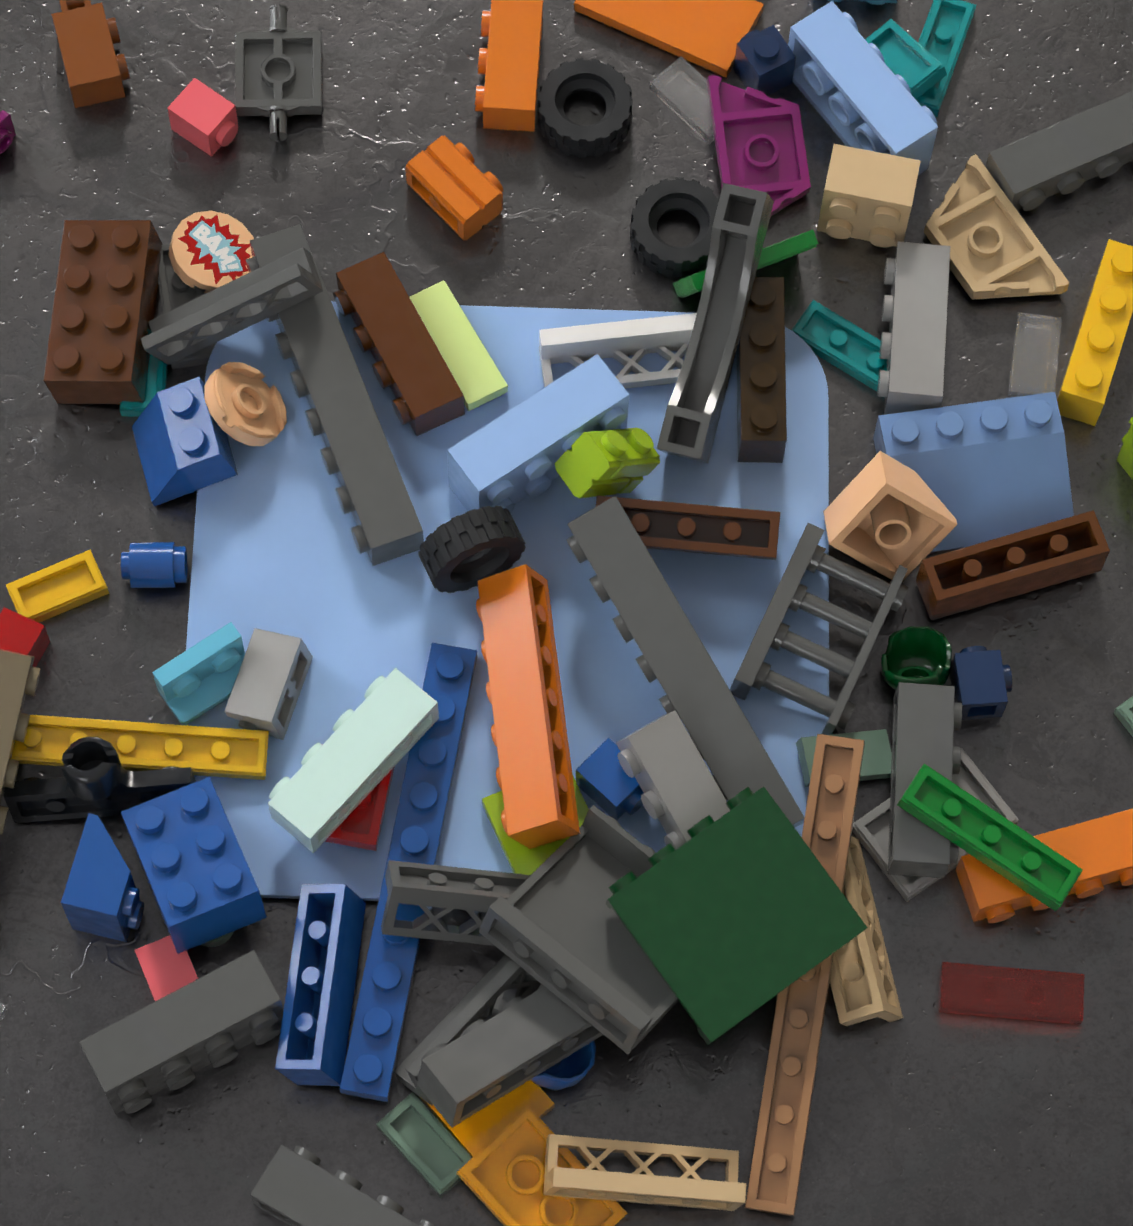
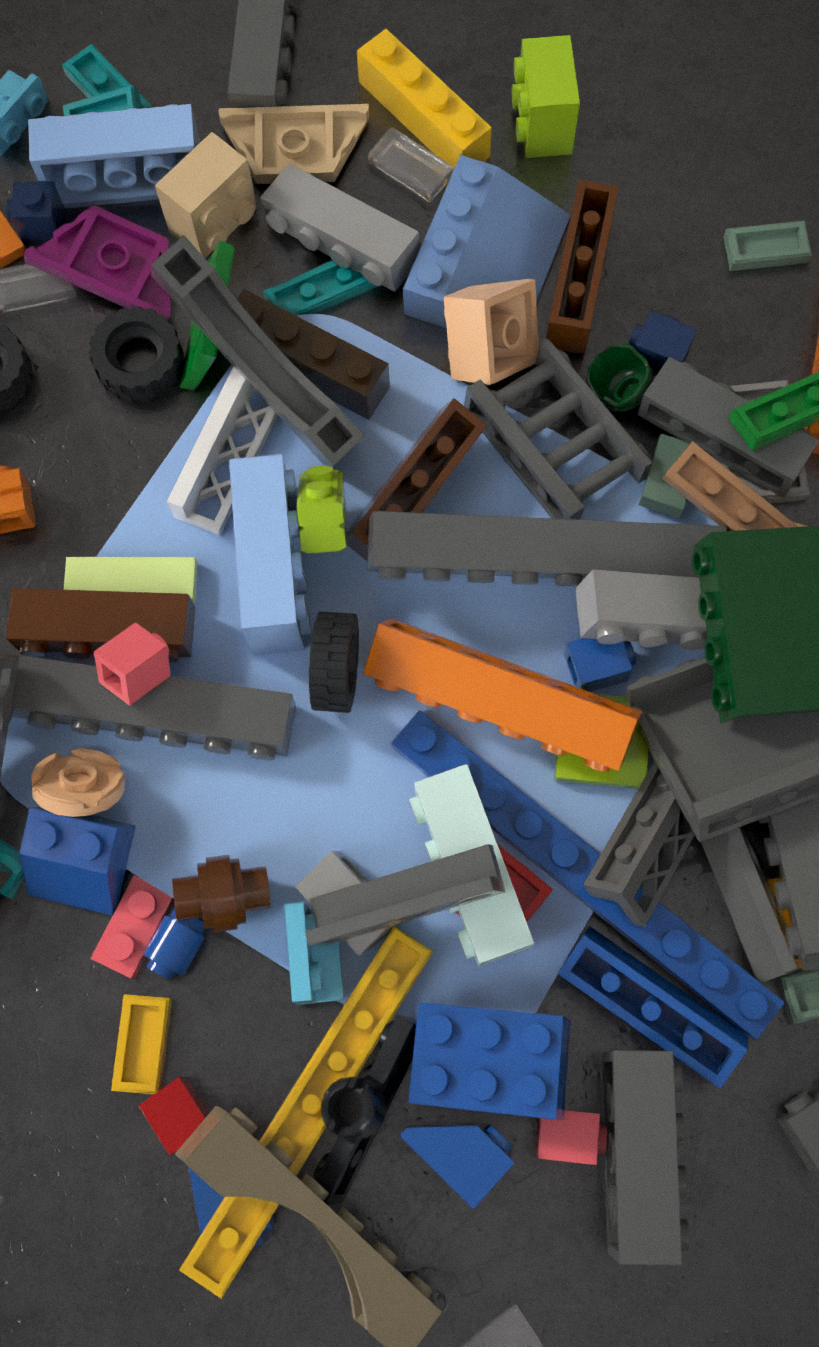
camera: 55 degrees left, 5 degrees up
none -> coral plate [90,875,174,980]
none -> coral brick [94,622,170,706]
none -> reddish brown piece [172,855,271,933]
none -> dark grey fence [305,844,506,946]

